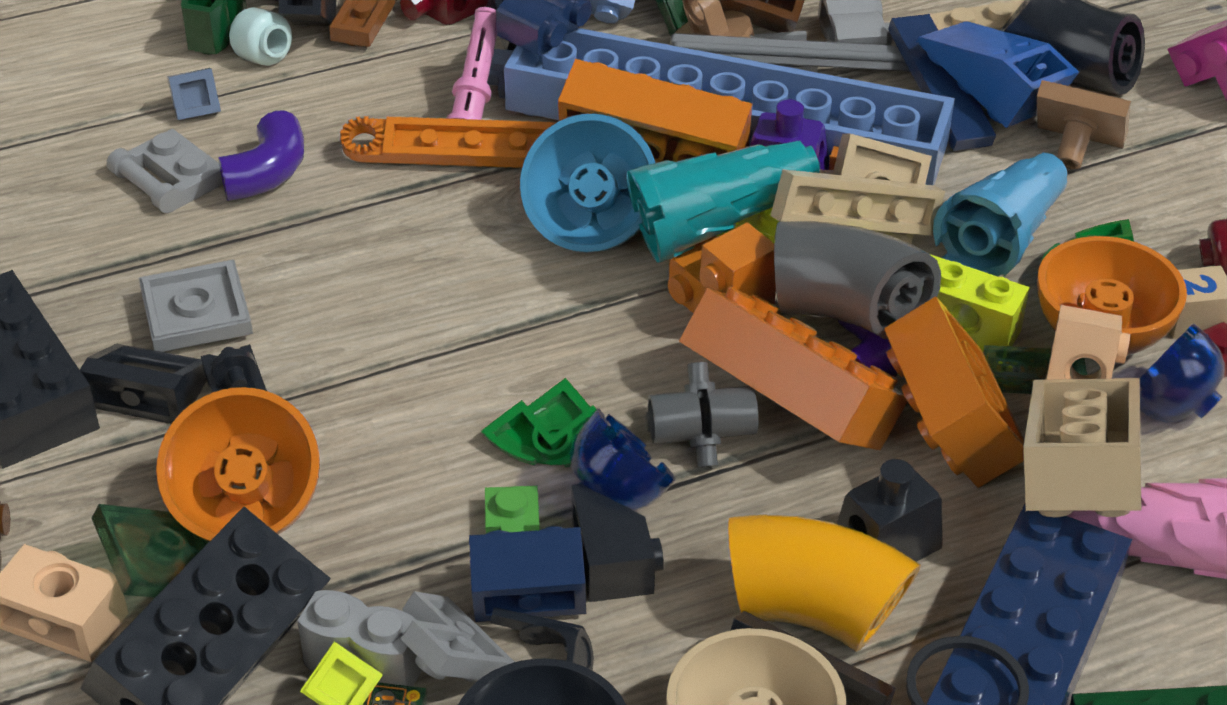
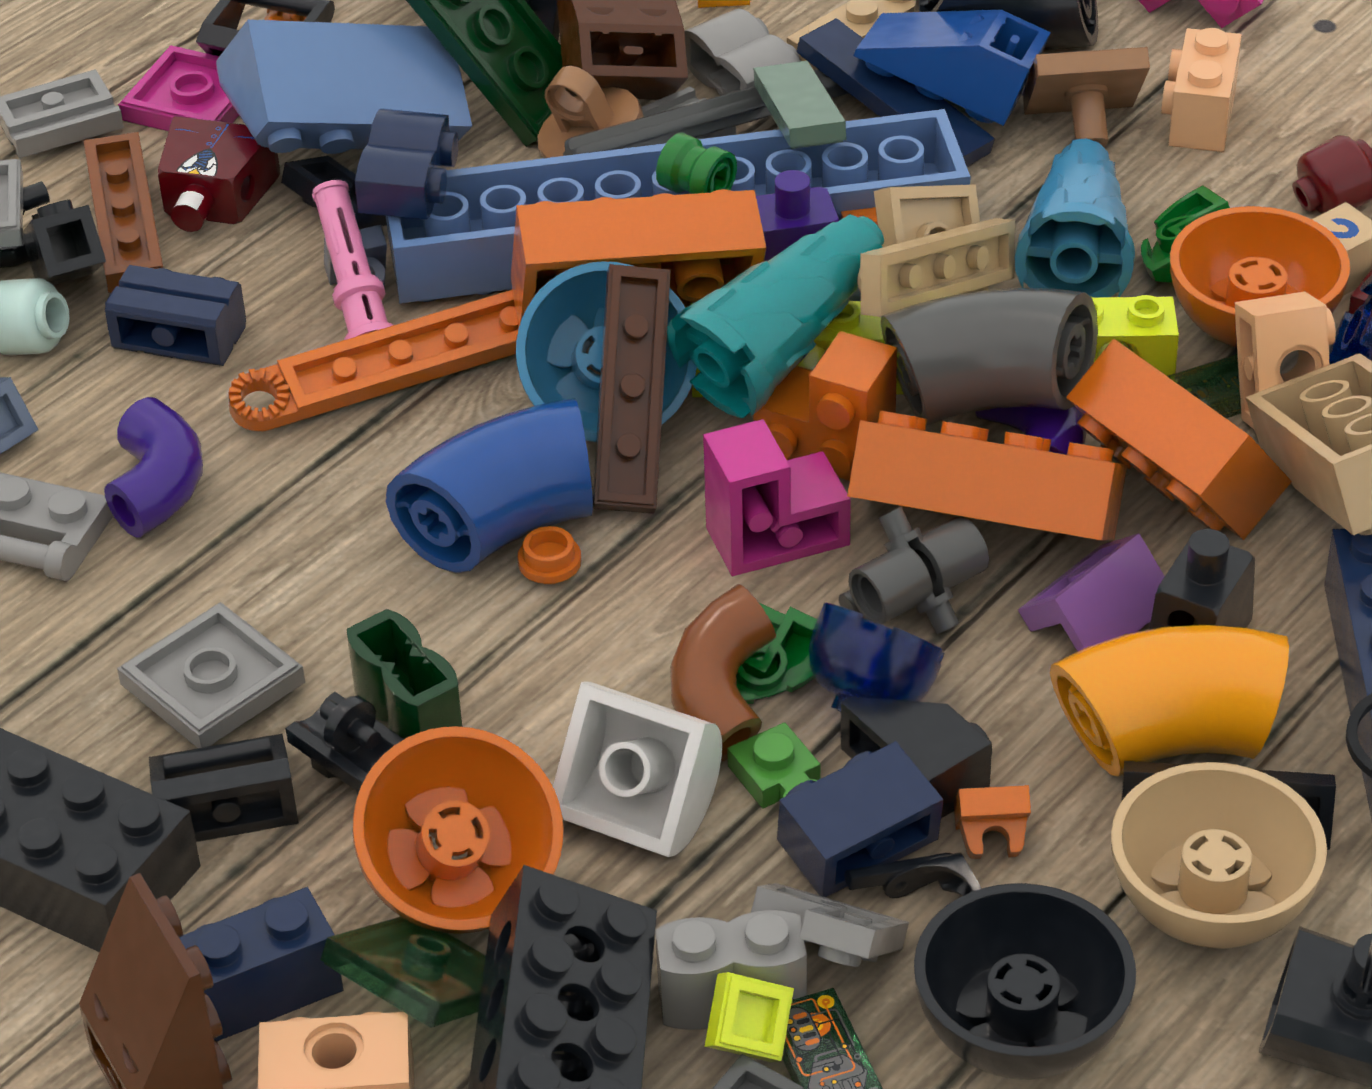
camera: 25 degrees left, 0 degrees up
none -> dark blue brick [105,265,246,366]
none -> dark blue brick [179,887,344,1042]
none -> dark green brick [347,609,463,739]
none -> blue brick [385,398,593,573]
none -> orange plate [518,526,581,584]
none -> white brick [553,682,722,857]
none -> reddish brown tile [593,264,671,514]
none -> green wheel [656,132,737,194]
none -> dark orange cylinder [670,584,776,762]
none -> dark pink brick [703,419,851,577]
none -> sand green tile [753,61,846,149]
none -> orange tile [954,785,1031,859]
none -> medium lavender panel [1018,533,1165,651]
none -> light nougat brick [1161,28,1242,152]

